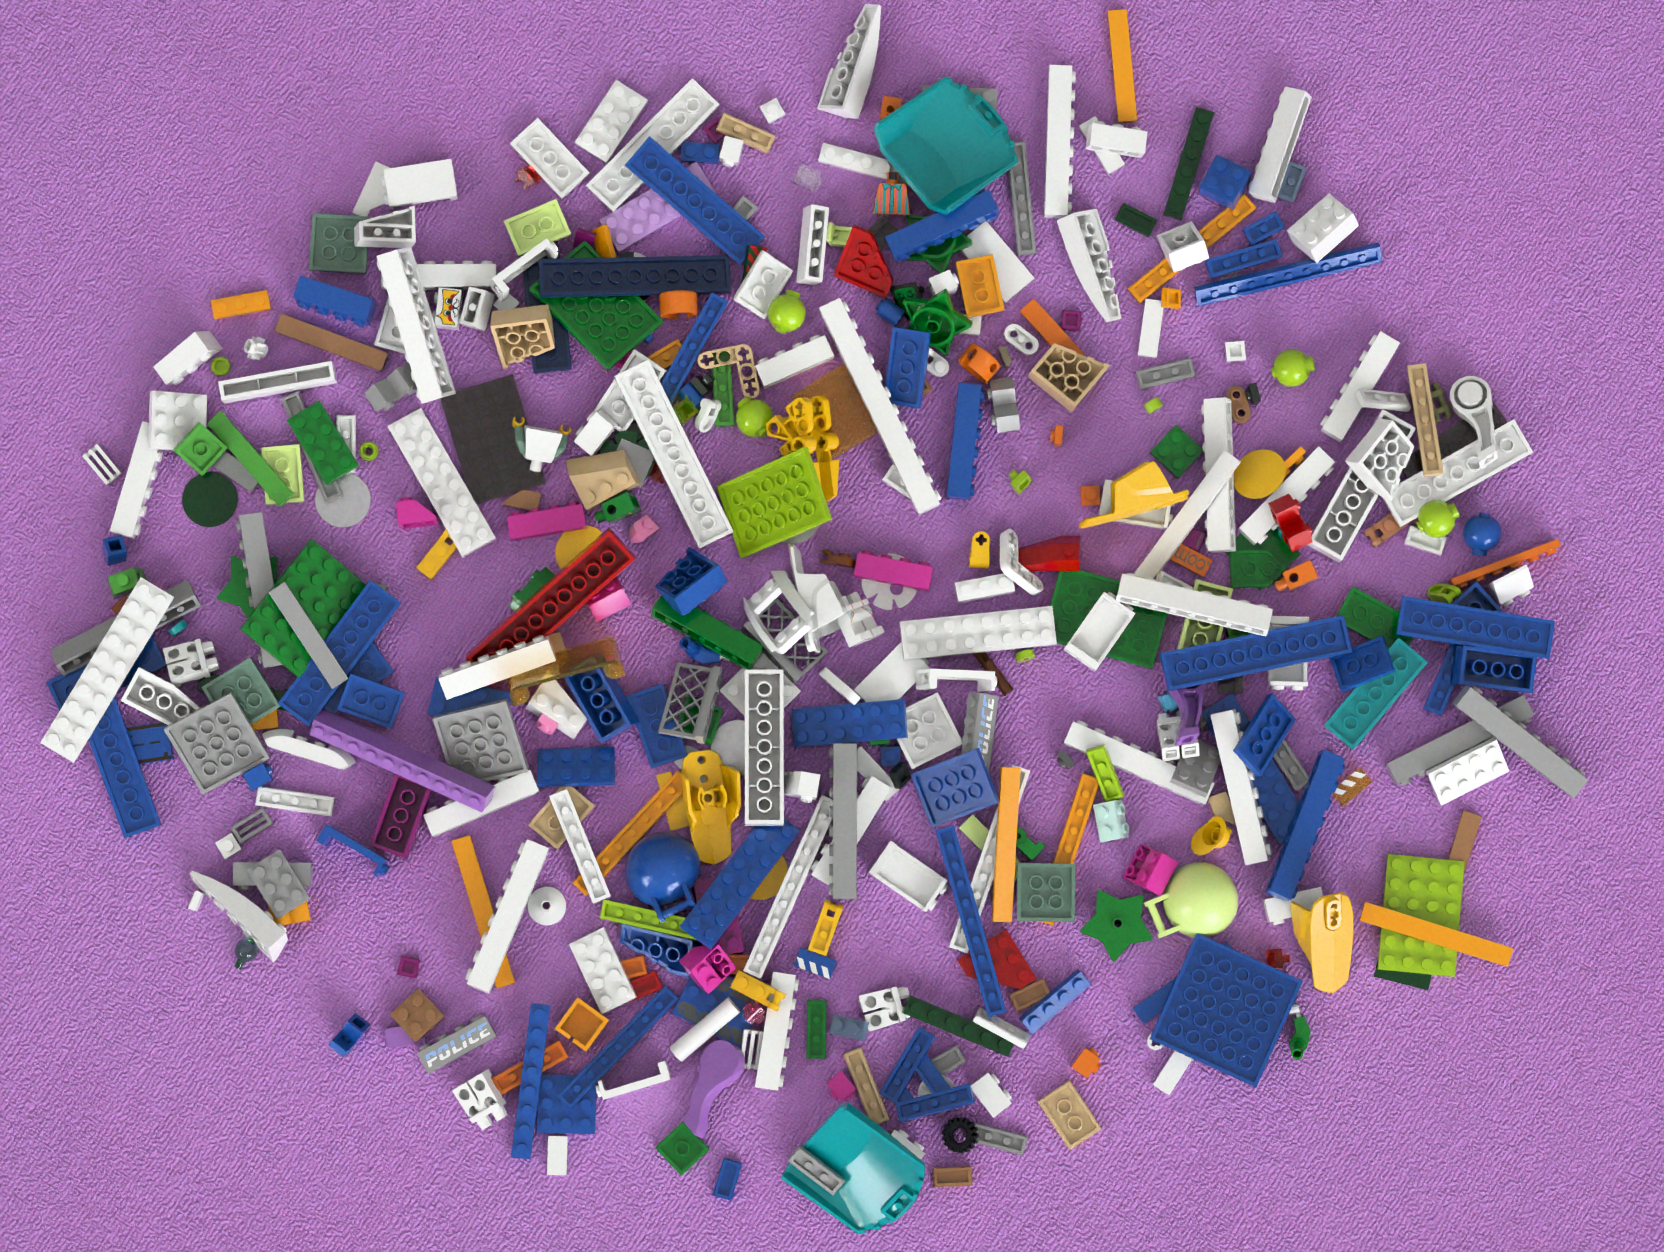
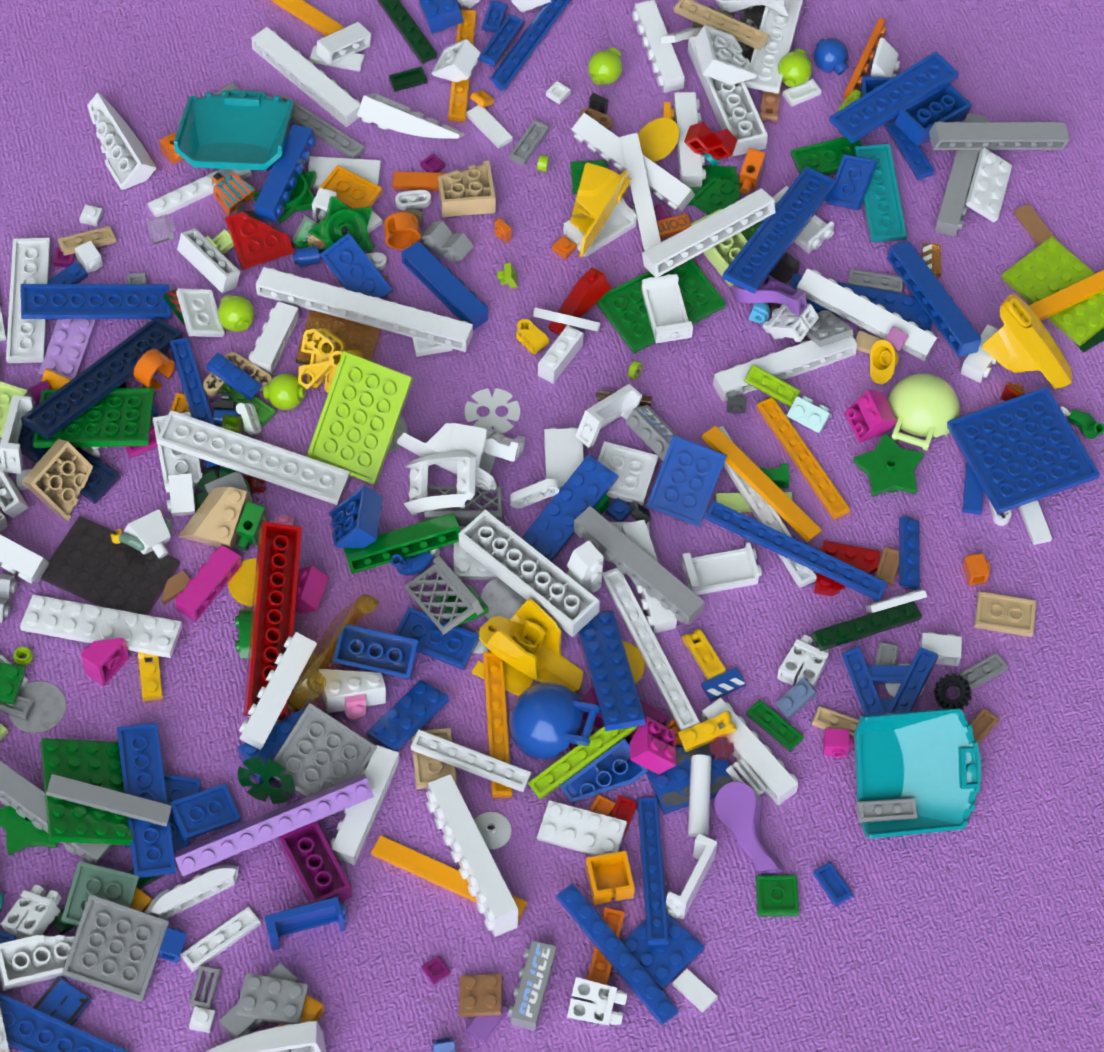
camera: 45 degrees left, 25 degrees down
dark orange plate [820,550,856,568] -> none
dark pink brick [853,550,933,591] -> none
white plate [899,606,1057,660] -> none
sand green plate [1017,863,1076,922] -> none
blue plate [1233,693,1296,777] -> none
none -> blue plate [206,352,263,401]
none -> dark green piece [238,757,295,804]
none -> tile [885,326,909,351]

